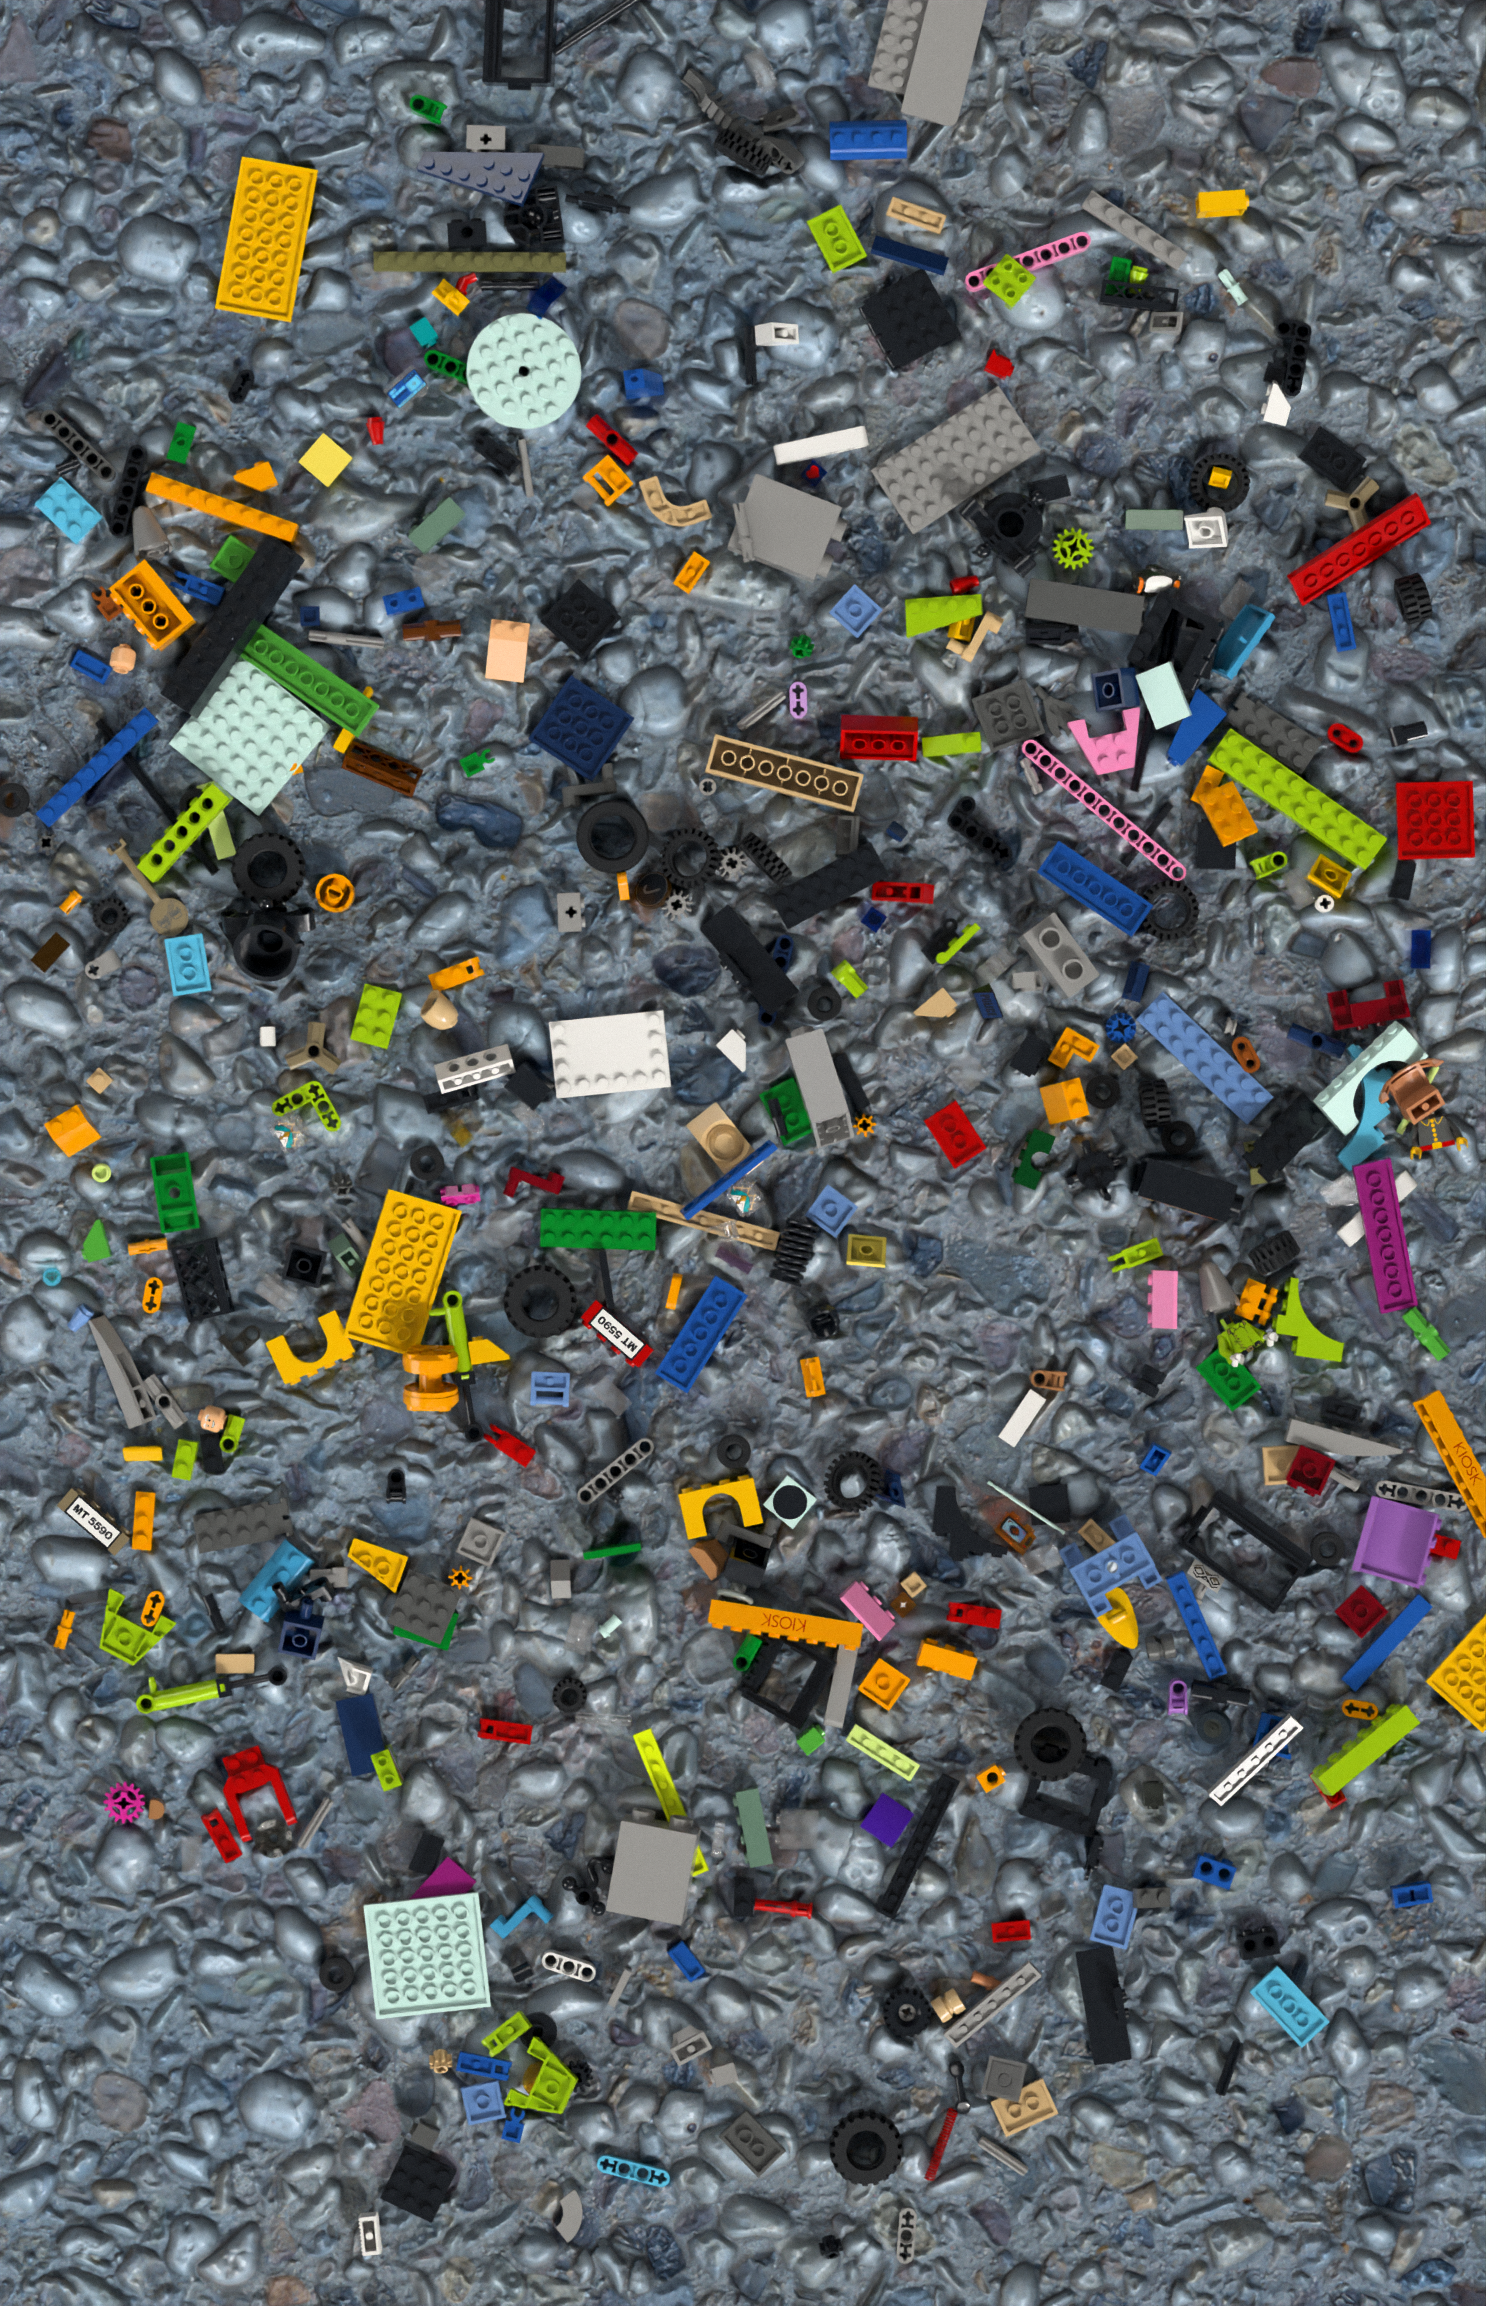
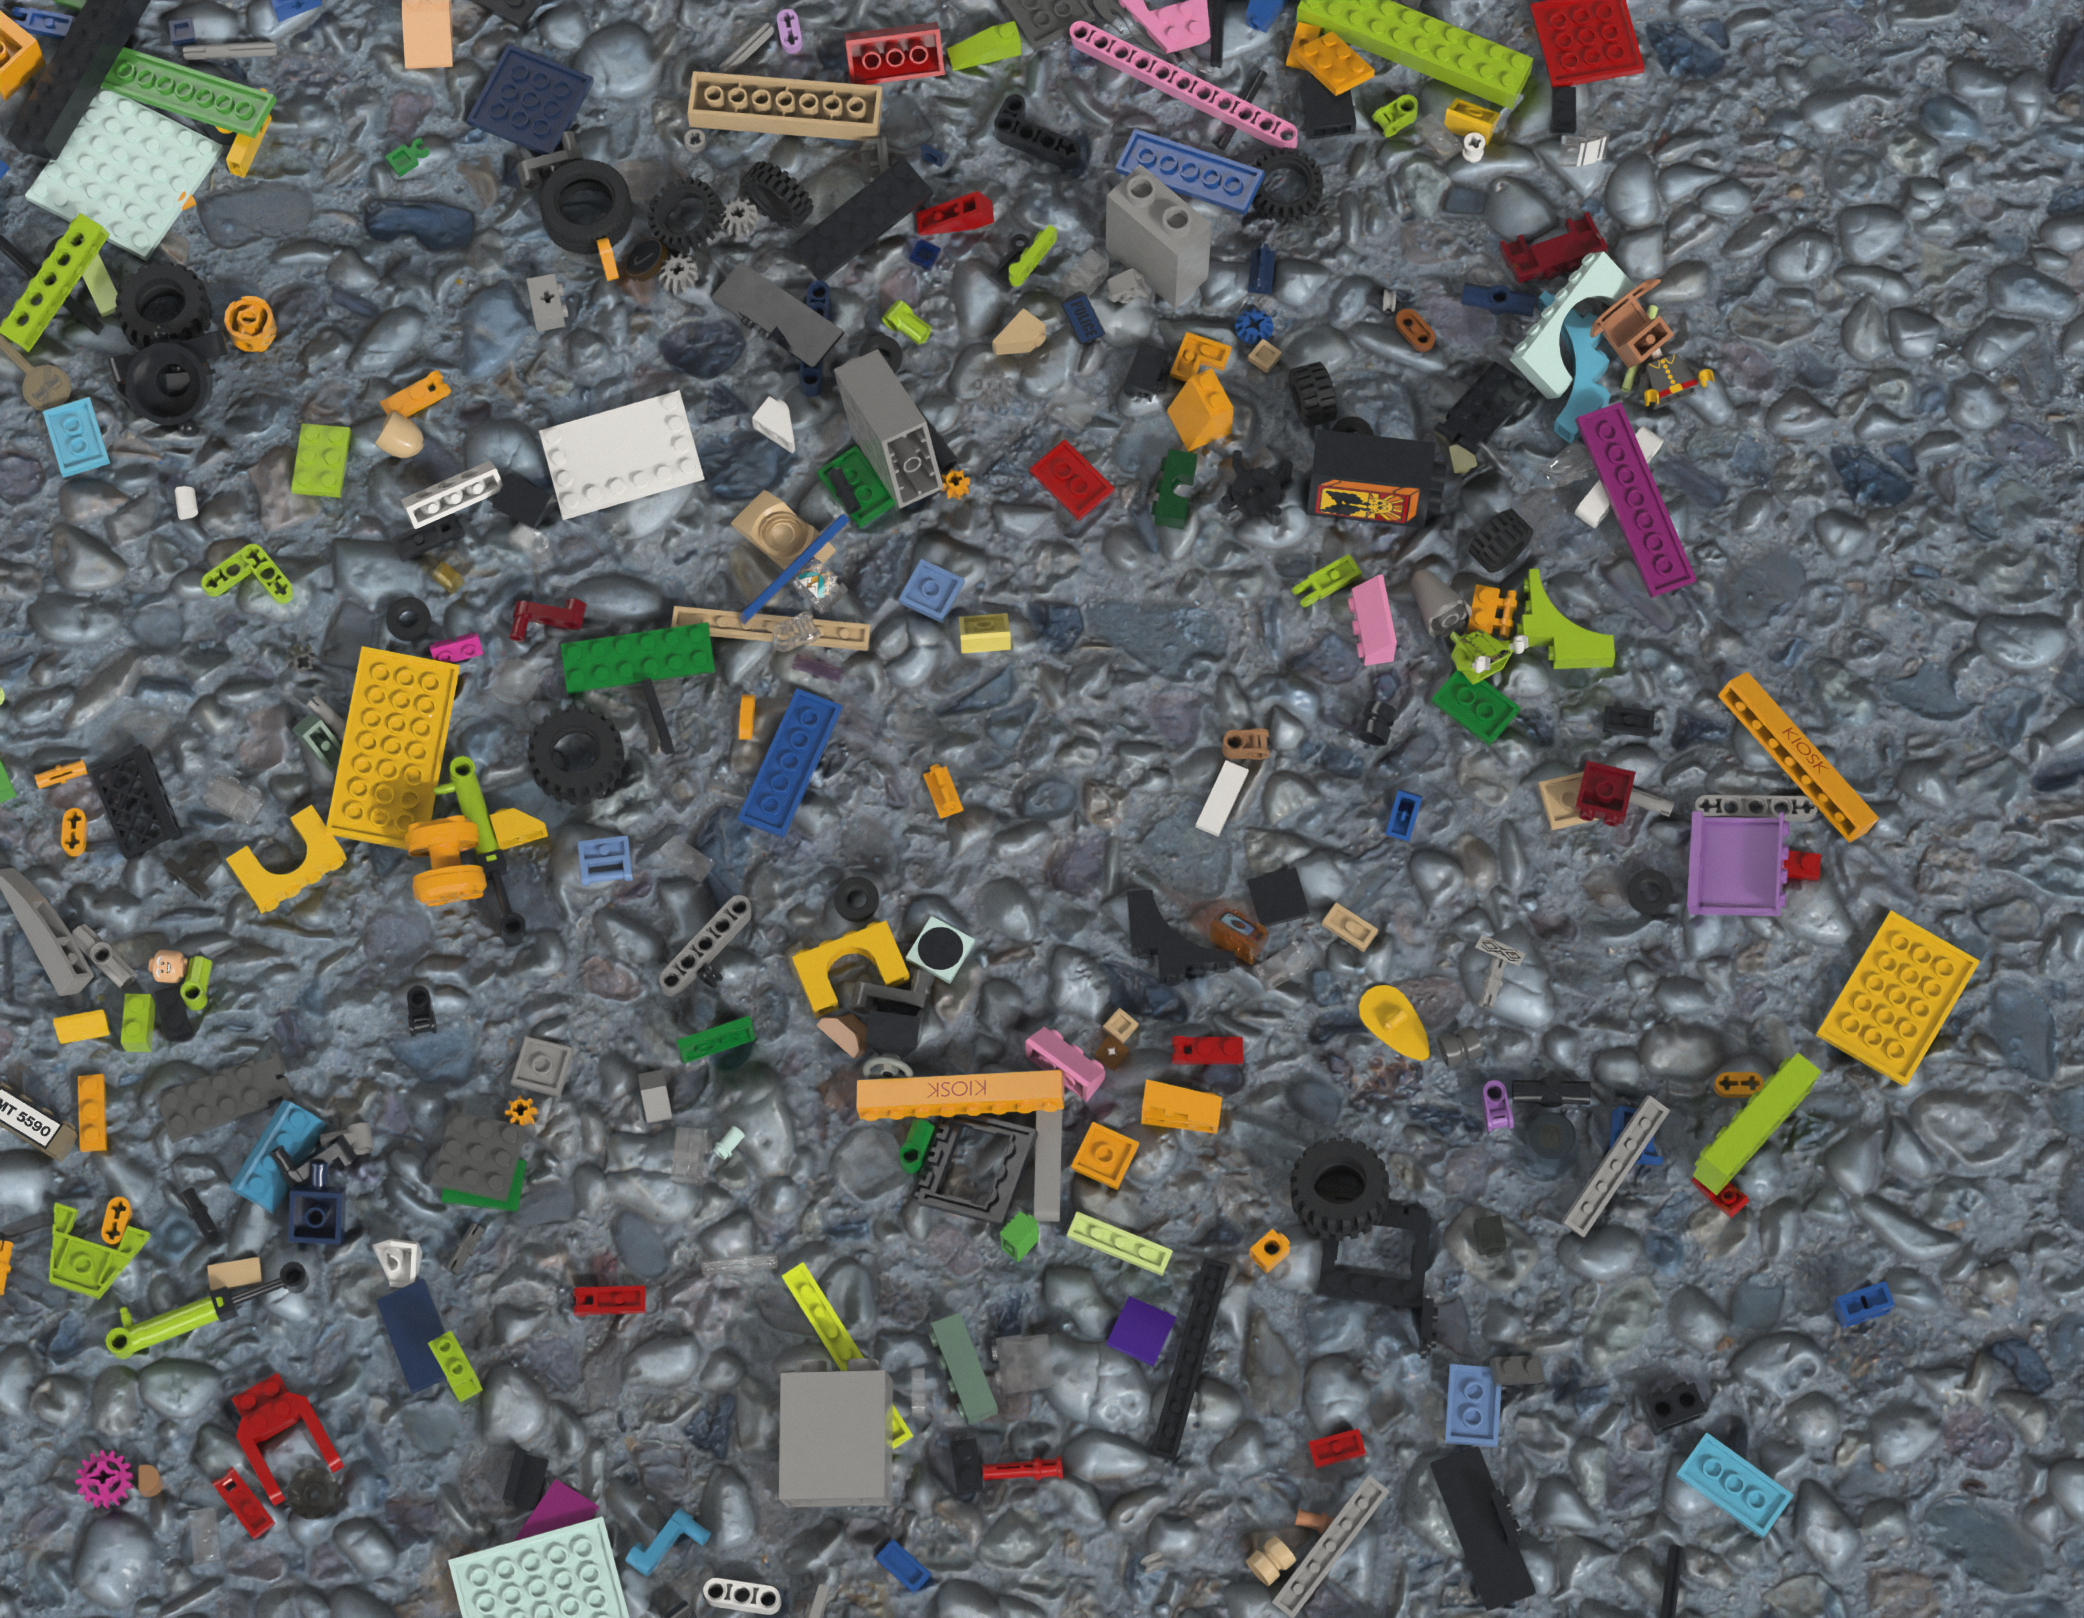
camera: 10 degrees left, 20 degrees down
green piece [150,1152,201,1234] -> none
clear brick [269,1109,312,1154] -> none
black slope [281,1242,327,1288] -> none
dark tan piece [284,1022,342,1075] -> none
light grey axle [297,1797,334,1849] -> none
reddish brown fence [341,741,424,798] -> none
yellow wing [348,1537,408,1593] -> none
reddish brown piece [402,619,461,642] -> none
red hinge [483,1423,537,1468] -> none
black tyre [552,1678,587,1714] -> none
black piece [562,1856,614,1916] -> none
brick [581,1300,654,1368] -> none
black piece [769,1217,820,1287] -> none
black hair [804,1303,840,1340] -> none
black tyre [824,1451,884,1513] -> none
dark blue slope [875,1466,906,1508] -> none
black bush [883,1987,931,2038] -> none
light aqua piece [987,1481,1066,1535] -> none
light grey axle [1020,757,1043,795] -> none
medium blue piece [1058,1513,1163,1618] -> none
black tyre [1086,1075,1120,1109] -> none
black plate [1099,1649,1133,1692] -> none
medium blue plate [1136,992,1273,1125] -> none
blue tile [1165,1570,1227,1681] -> none
black piece [1178,1488,1314,1614] -> none
blue brick [1191,1852,1237,1890] -> none
light grey slope [1284,1416,1403,1456] -> none
dark red plate [1334,1584,1388,1639] -> none
blue tile [1341,1594,1432,1692] -> none
bright green piece [1401,1306,1451,1361] -> none
clear blue plate [1410,930,1431,969] -> none

